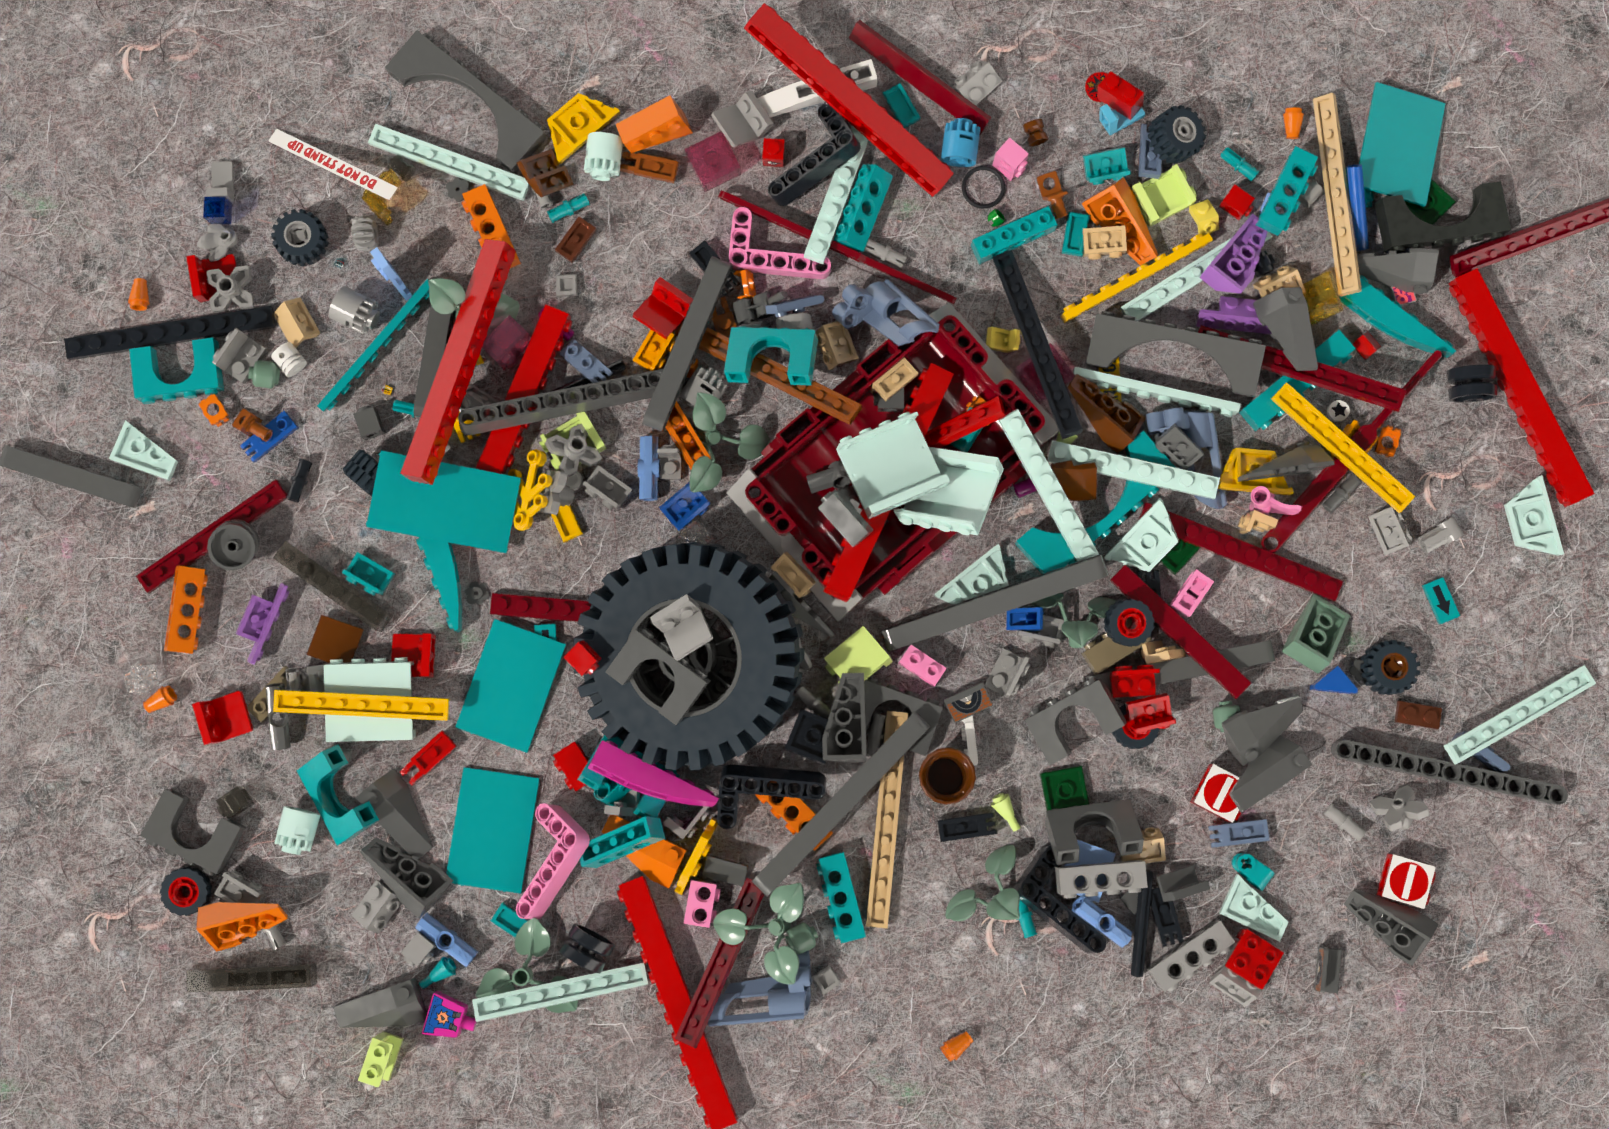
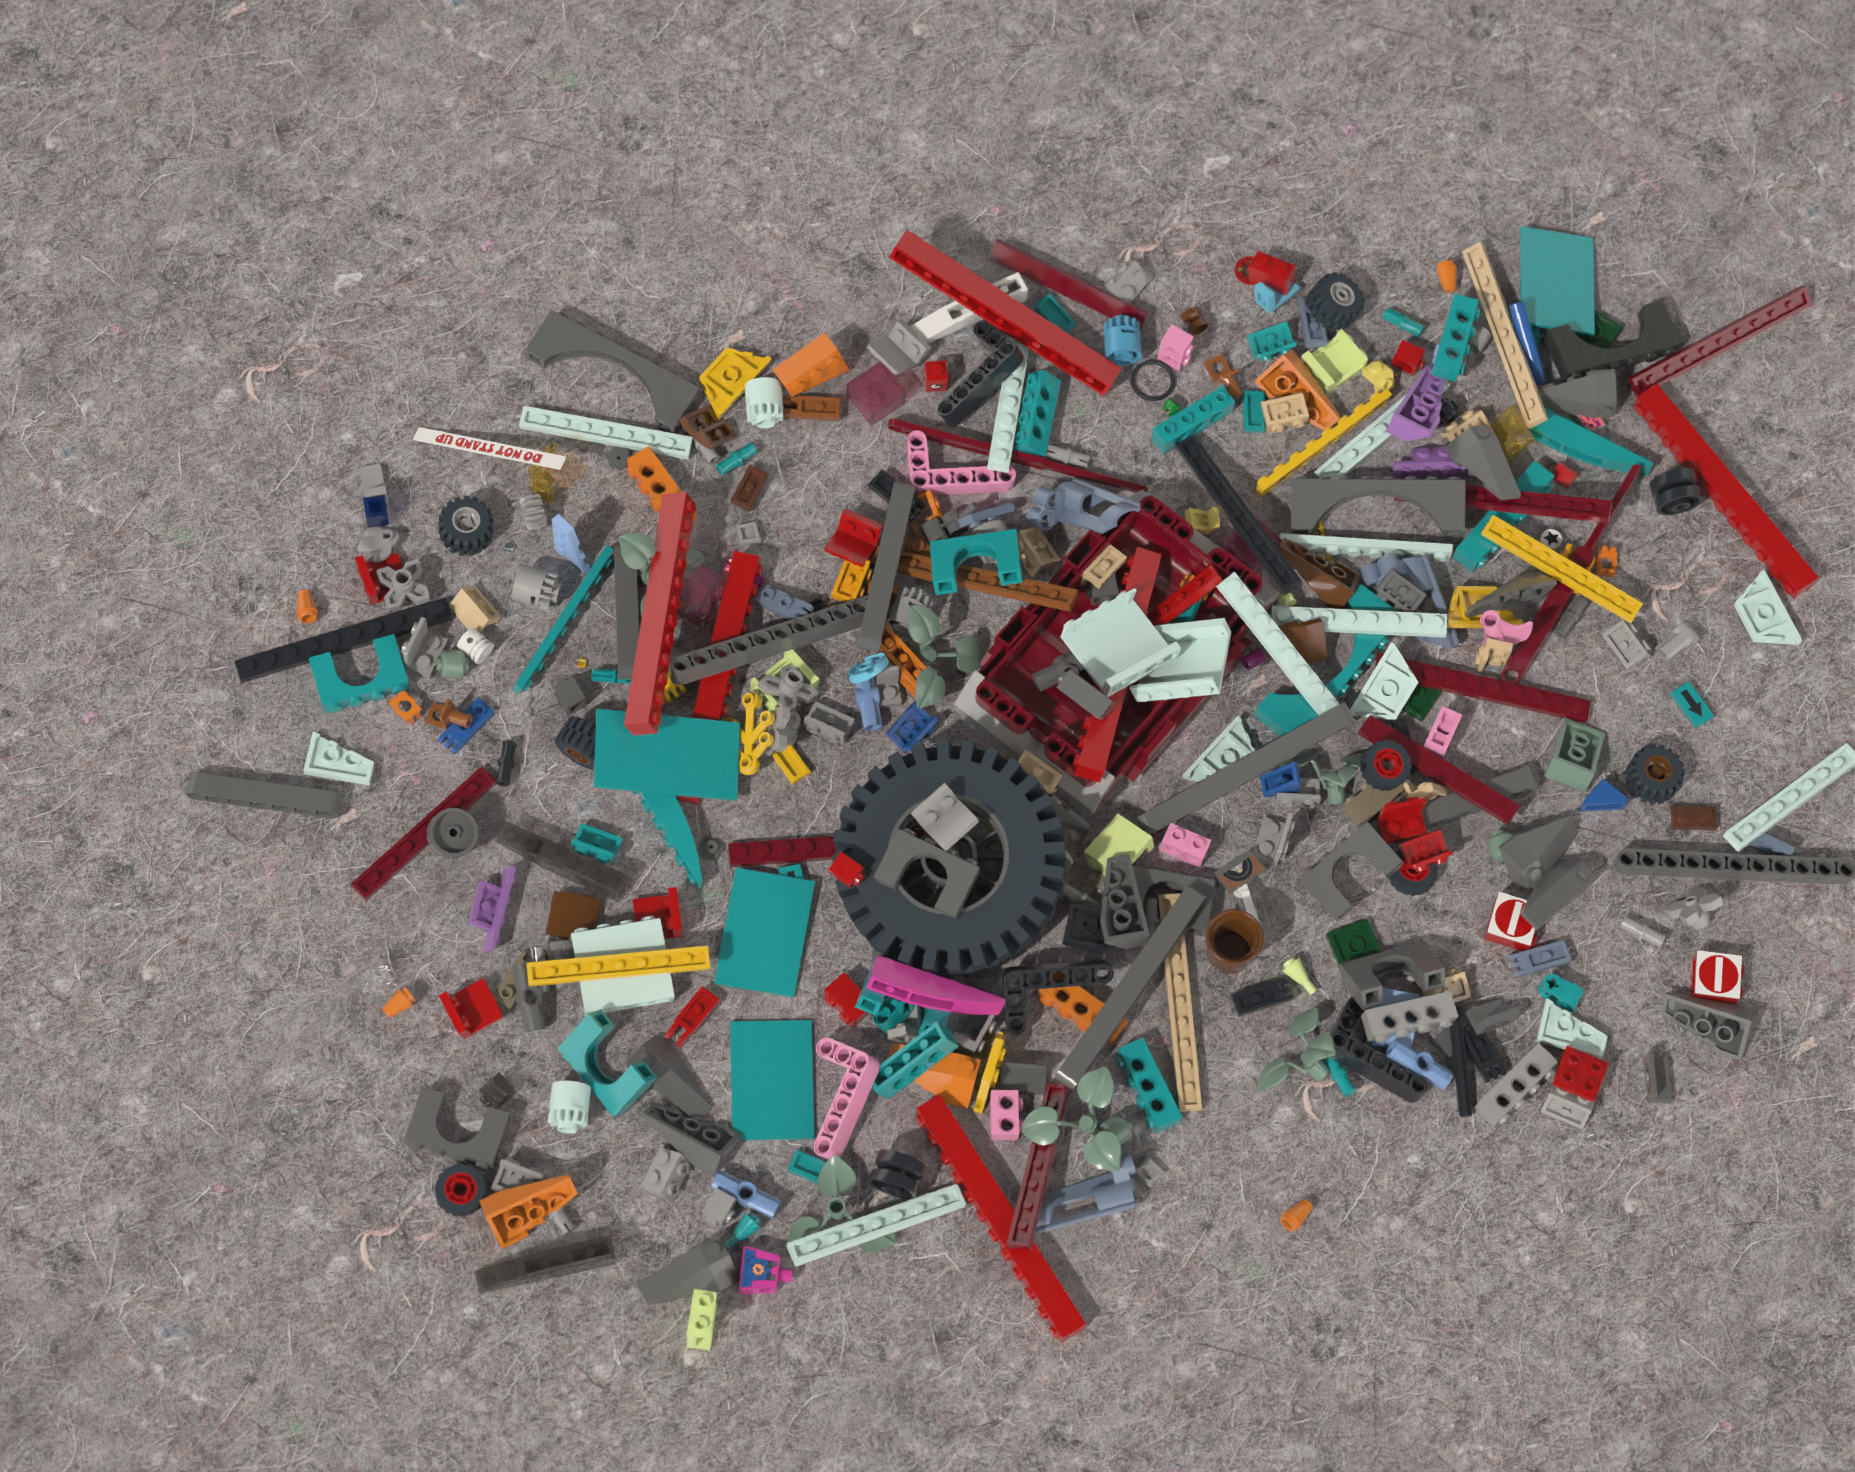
camera: 20 degrees left, 15 degrees down
orange brick [164,566,208,654] -> none
clear smoke bush [387,154,416,182] -> none
none -> medium azure tile [847,652,889,684]

